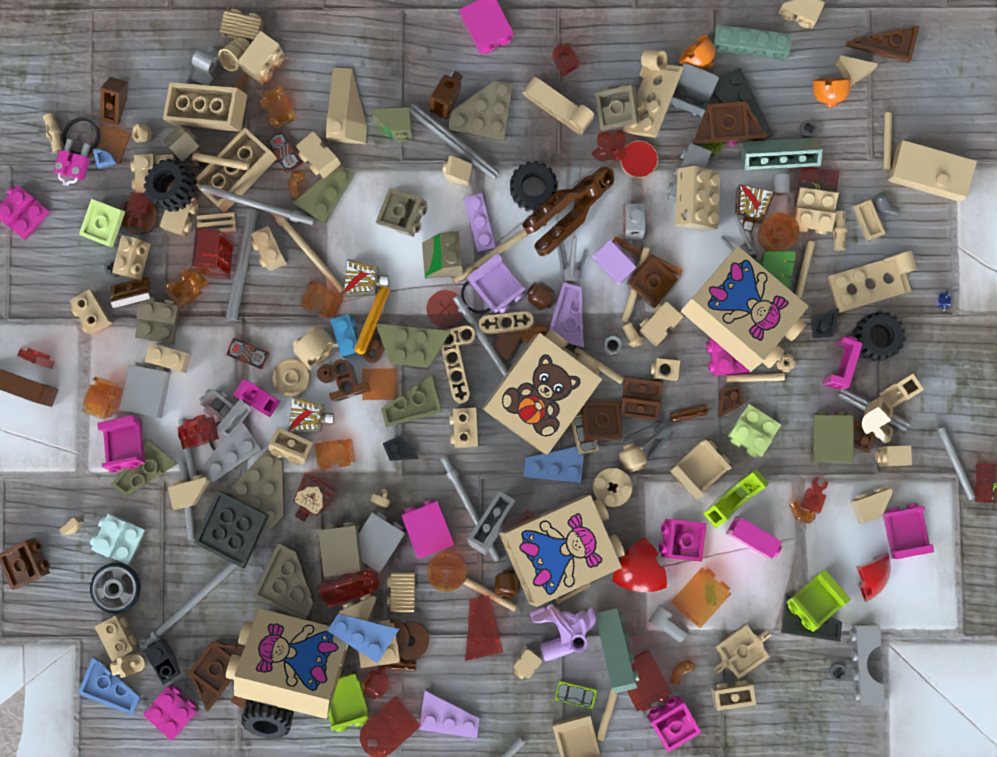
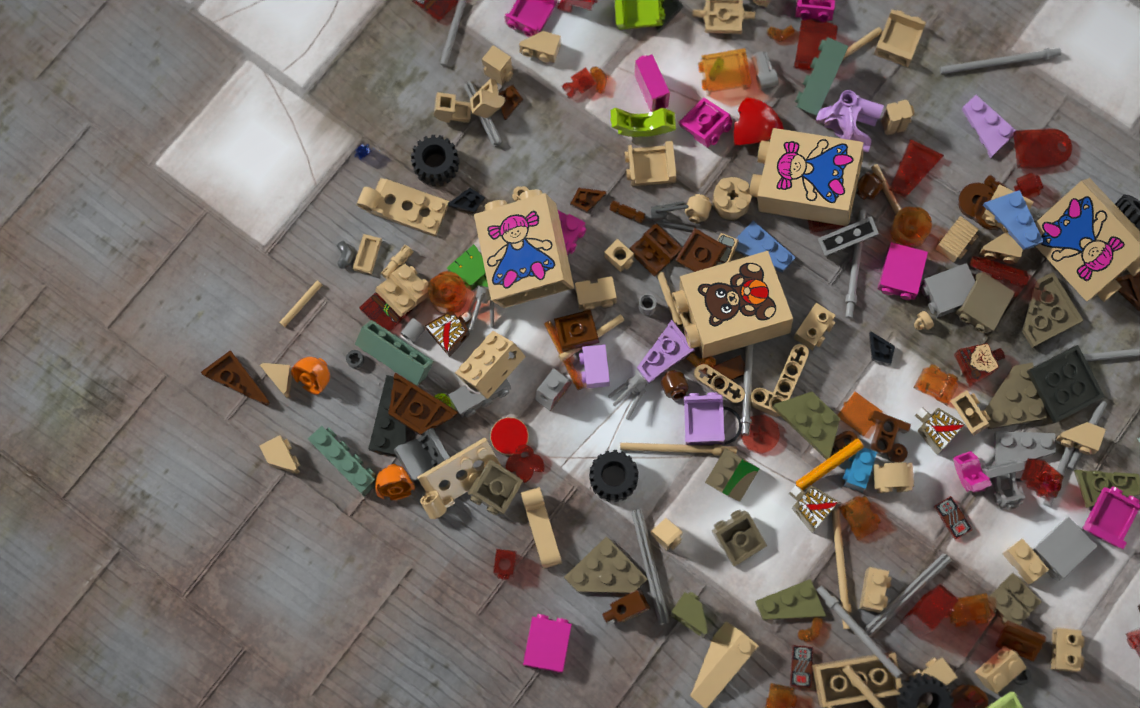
camera: 140 degrees left, 10 degrees down
clear orange brick [82,376,122,420] -> none
tan tile [196,212,237,236] -> none
tan tile [272,359,311,397] -> none
tan brick [296,132,341,178] -> none
lime panel [328,672,370,732] -> none
olive wing [381,375,442,427] -> none
lavender plate [464,193,496,253] -> none
reddish brown piece [522,166,615,256] -> none
tile [555,680,597,709] -> none
tan pin [622,323,642,348] -> none
tan bar [726,373,785,382] -> none
yellowish green plate [727,404,781,458] -> none
tan bar [795,241,815,298] -> none
olive panel [811,411,854,462] -> none
dark pink panel [822,336,863,390] -> none
tan brick [887,140,977,202] -> none

